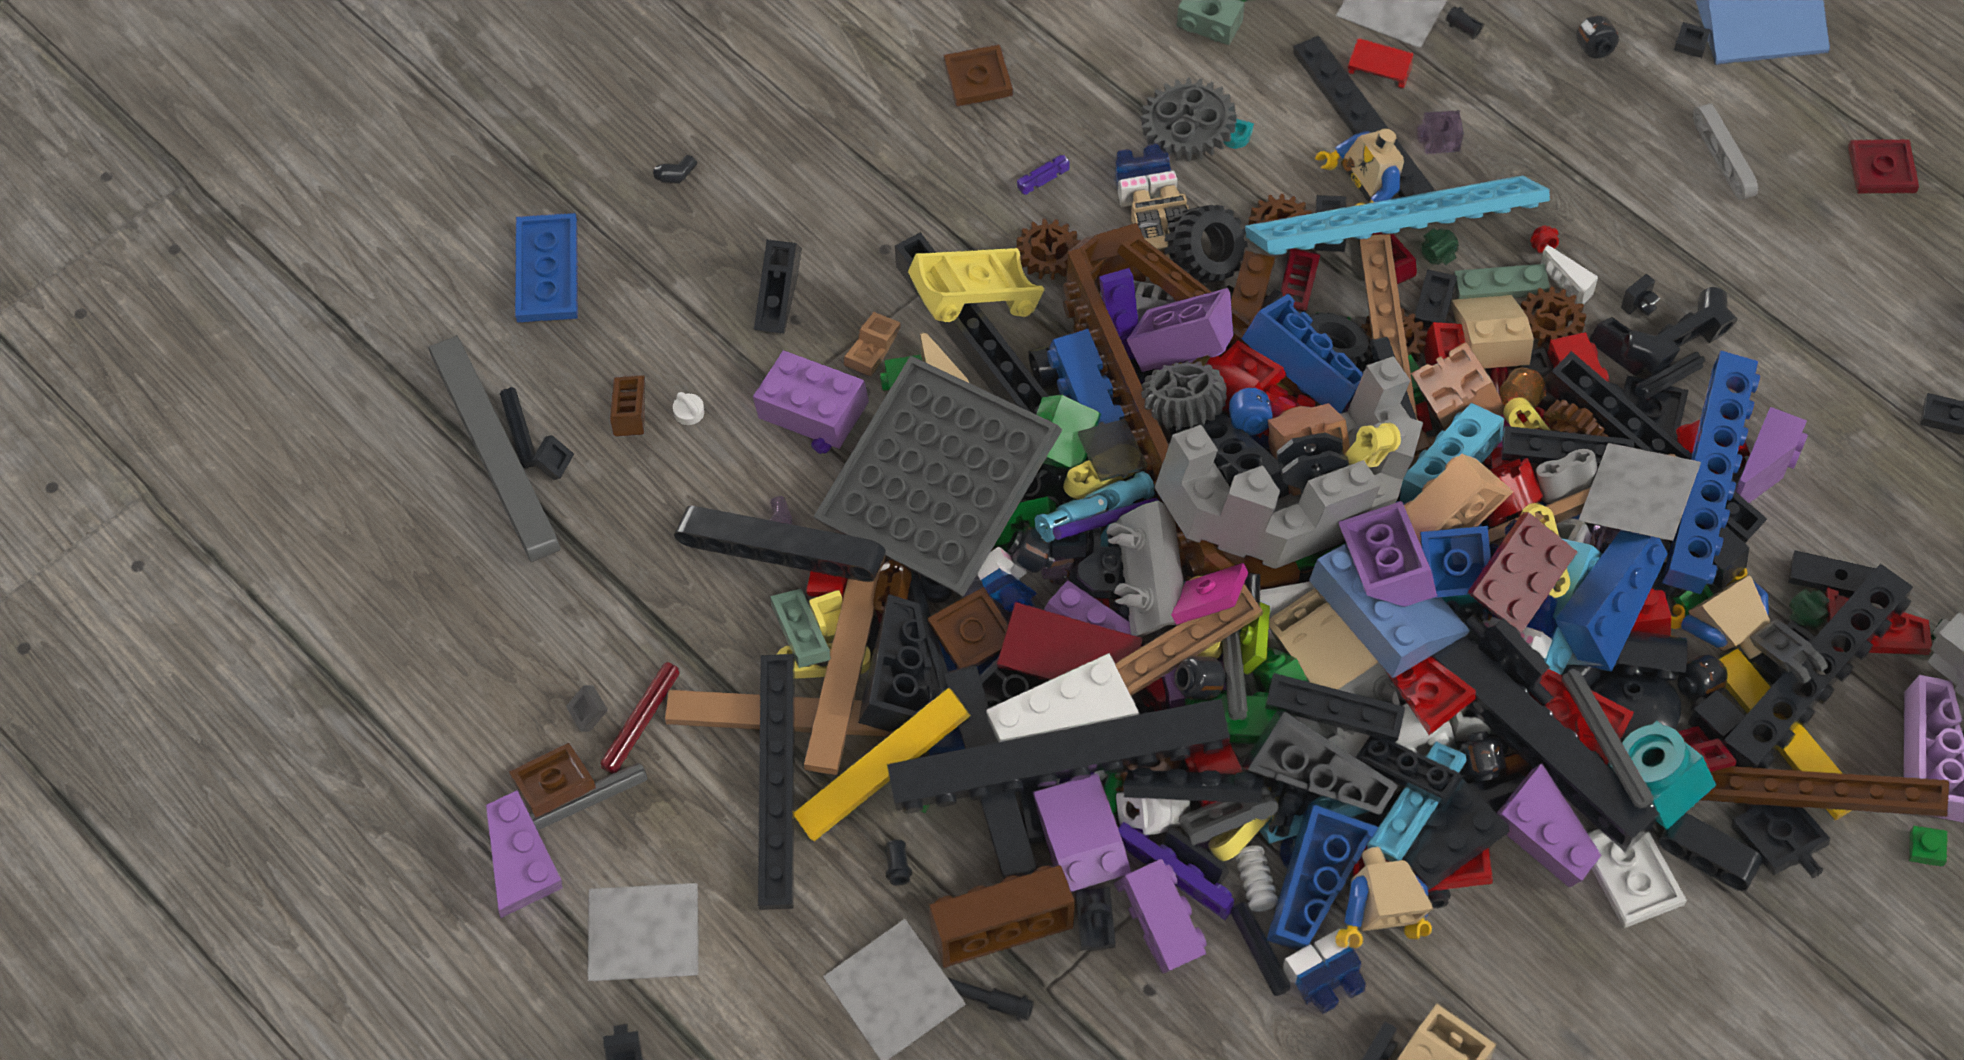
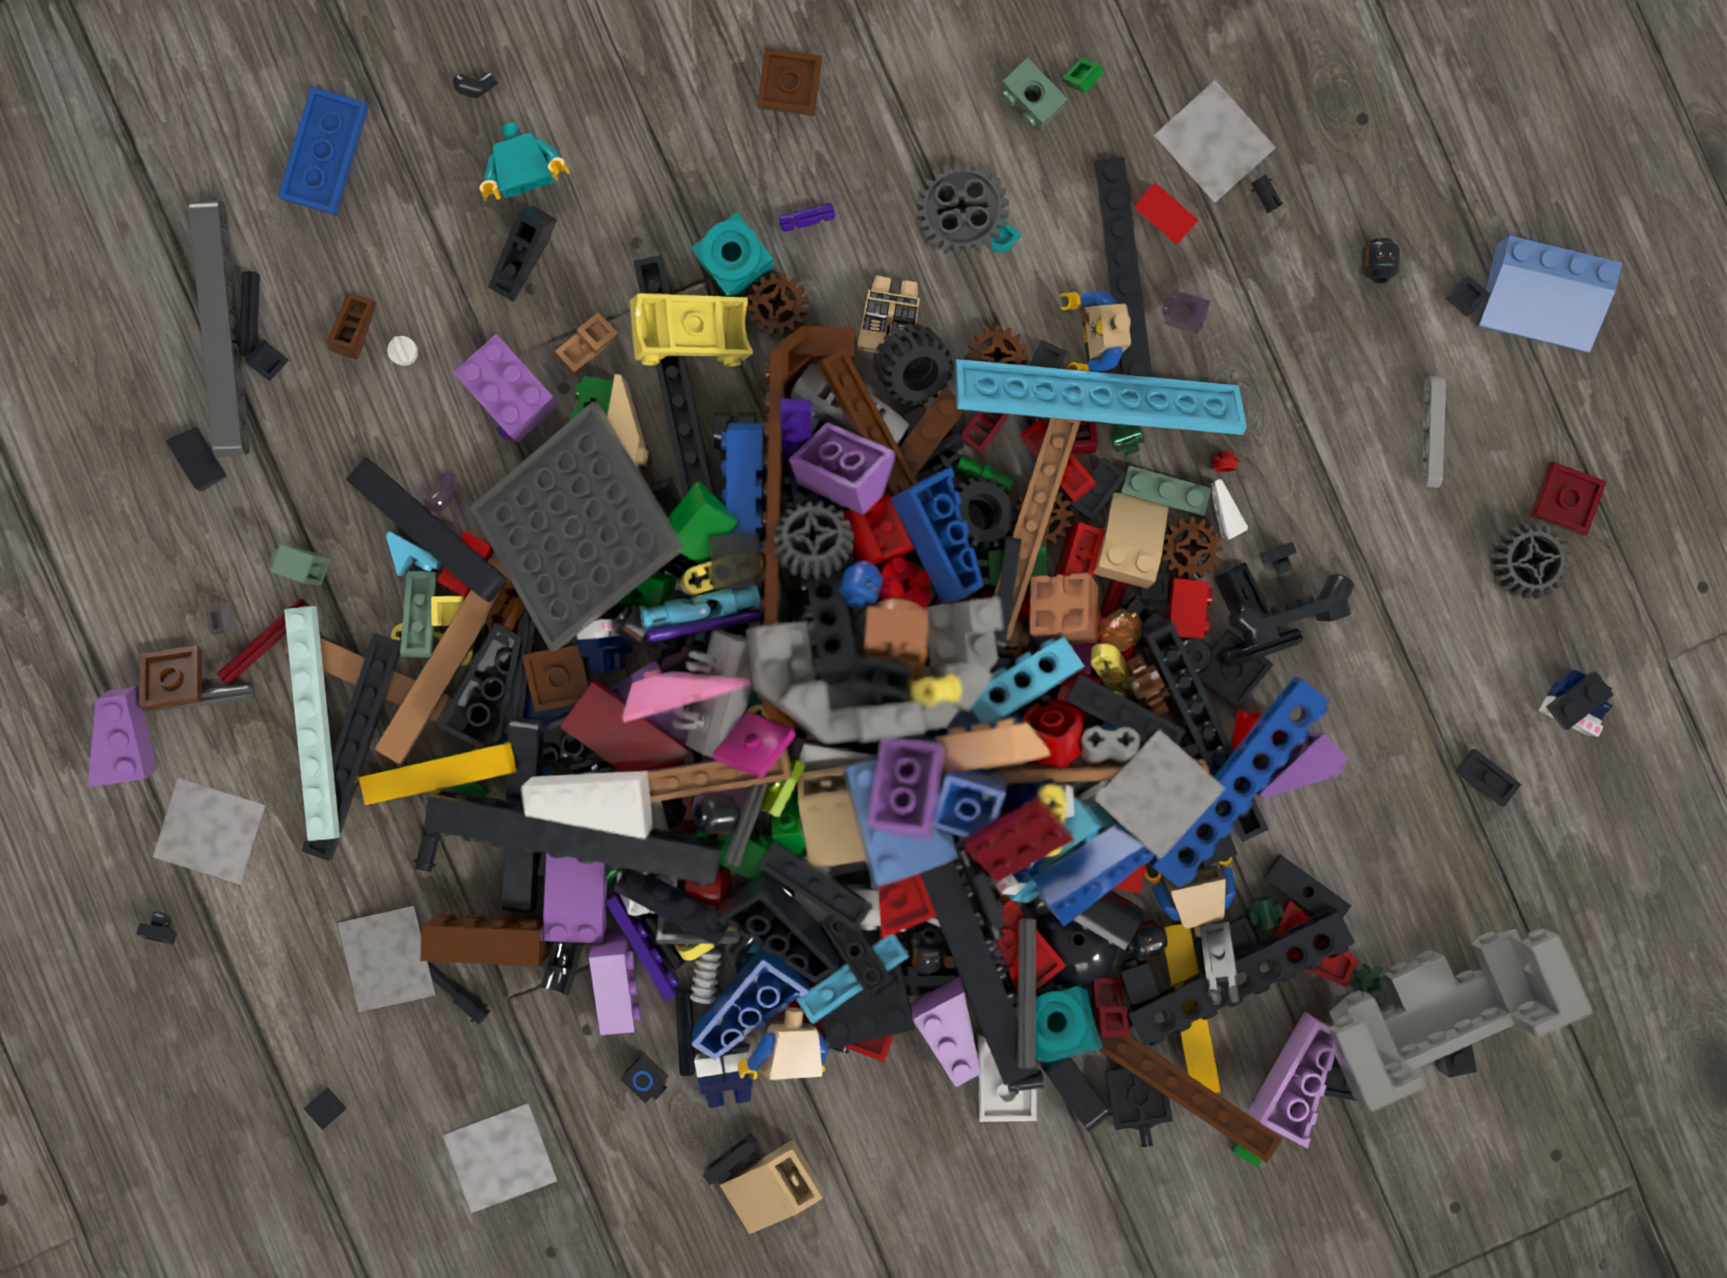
camera: 20 degrees right, 30 degrees up
hips [1115,144,1177,207] -> none
none -> black slope [166,427,227,491]
none -> sand green brick [270,544,331,586]
none -> light aqua plate [284,606,340,841]
none -> medium azure slope [386,531,444,577]
none -> teal torso [480,123,570,201]
none -> black brick [620,1052,668,1104]
none -> bright pink wedge [622,669,751,722]
none -> teal piece [691,212,775,297]
none -> black pin [1007,1070,1044,1095]
none -> red plate [1019,417,1097,502]
none -> dark grey gear [1490,522,1572,600]

